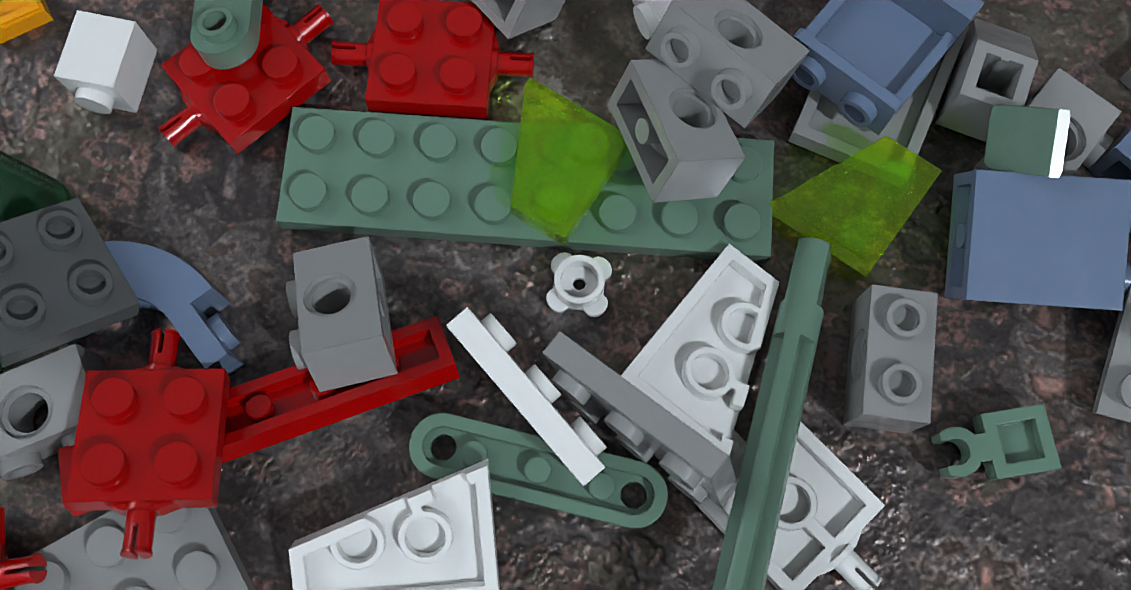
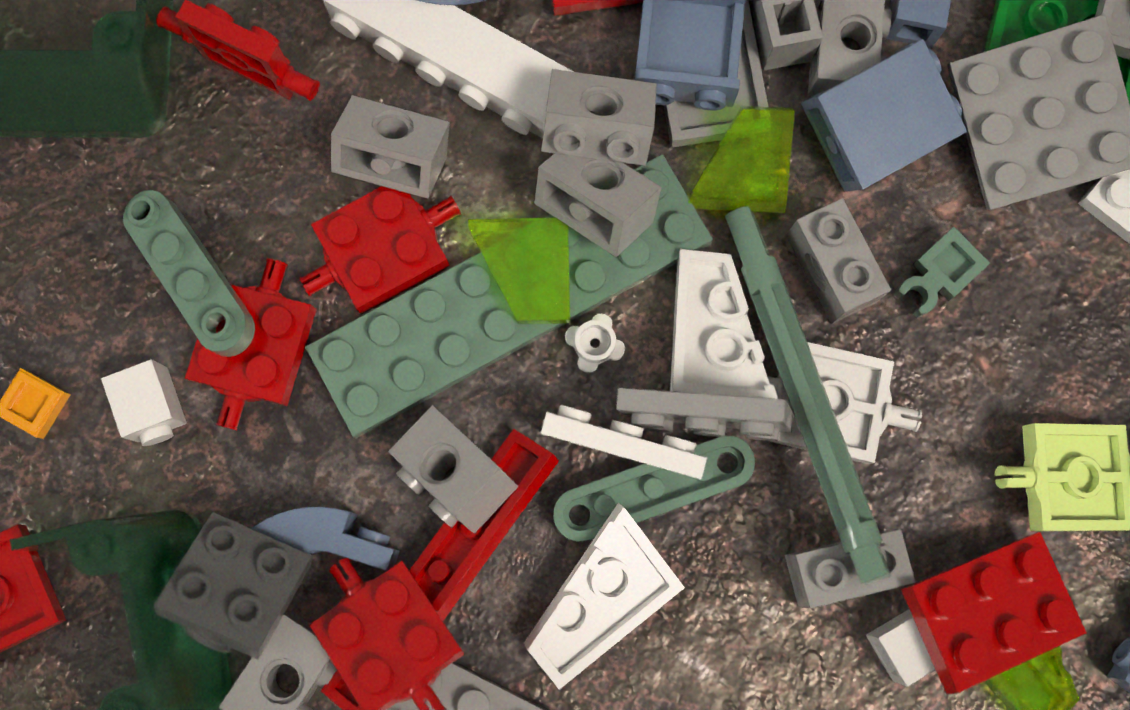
camera: 35 degrees left, 5 degrees up
sand green slope [984,104,1071,178] -> none

